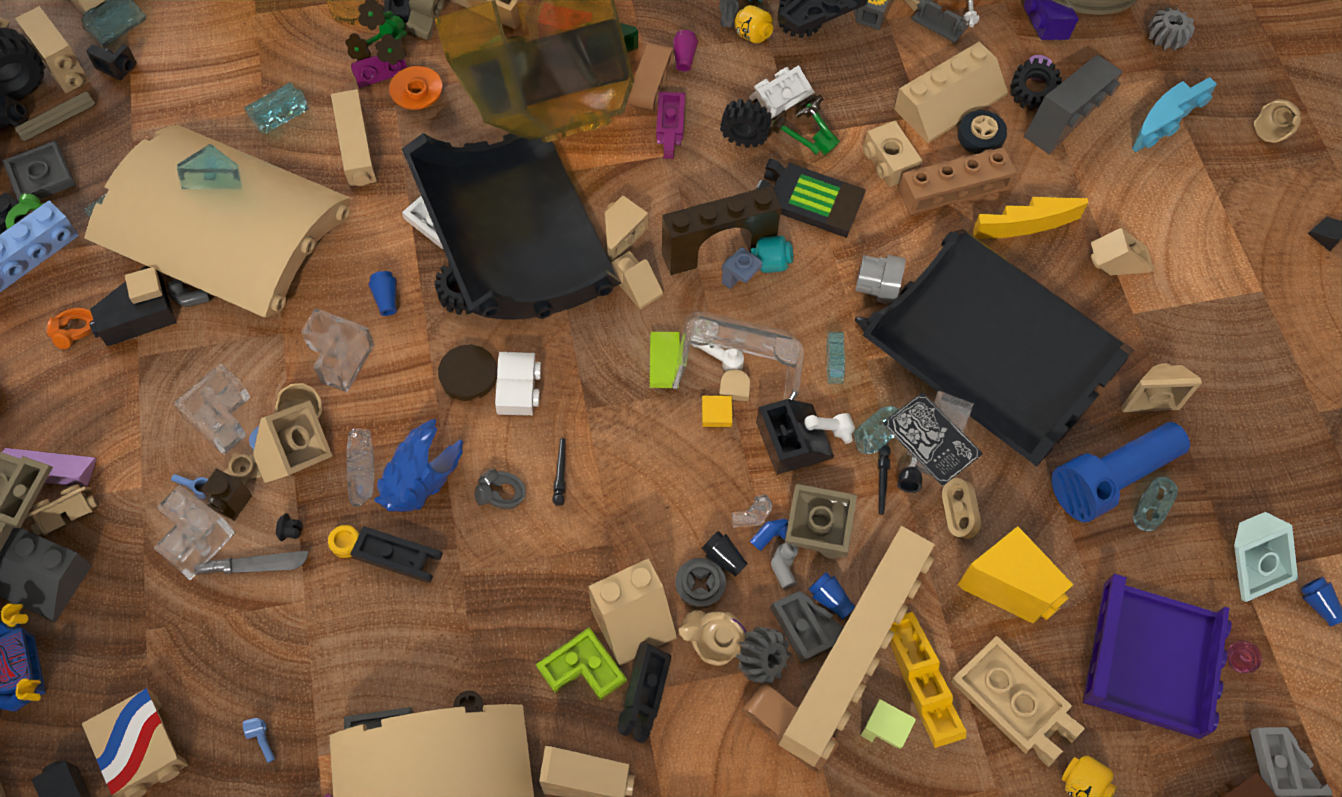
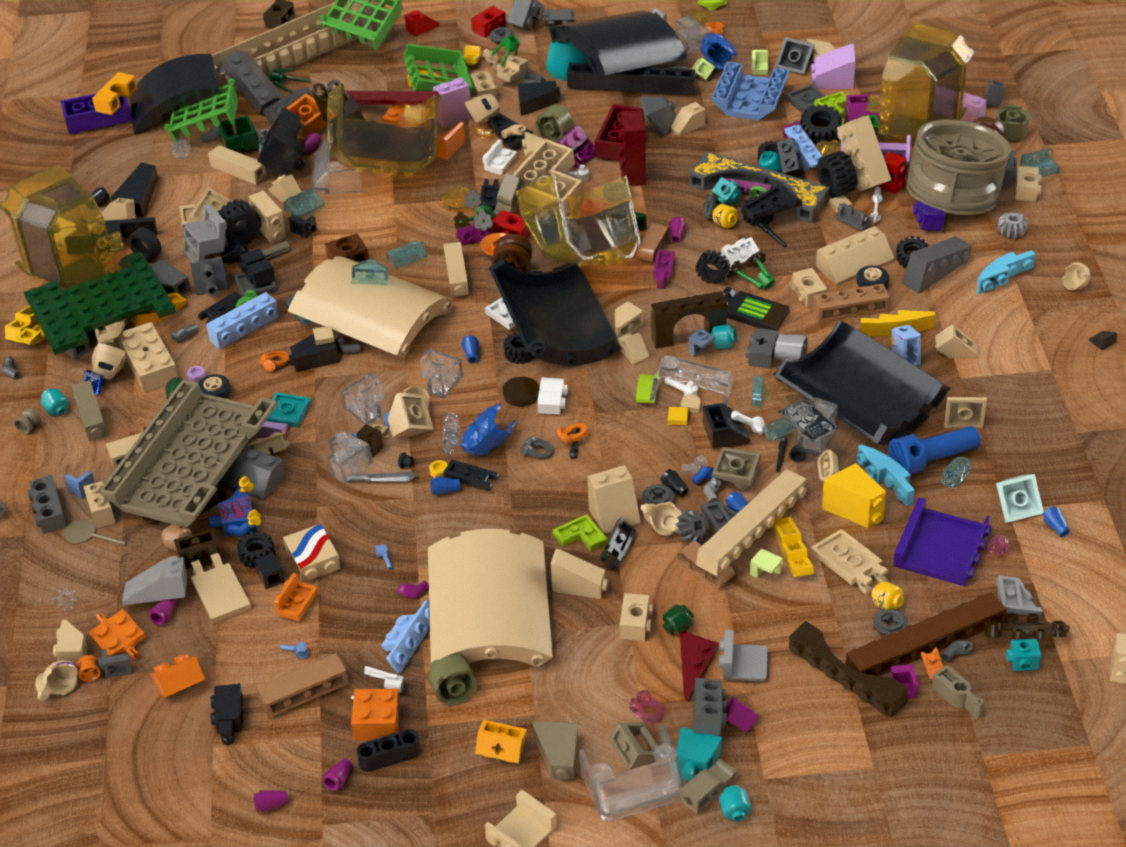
camera: 10 degrees right, 20 degrees down
none -> black tyre [237,531,275,569]
none -> black piece [239,248,275,288]
none -> teal tile [266,392,311,428]
none -> reddish brown brick [325,233,369,264]
none -> blue cone [430,476,460,496]
none -> red brick [492,210,533,239]
none -> reddish brown wheel [492,234,533,272]
none -> orange piece [557,423,588,444]
none -> dark grey brick [746,328,778,369]
none -> black piece [759,222,787,248]
none -> medium azure slope [856,444,915,507]
none -> light blue torso [890,325,921,366]

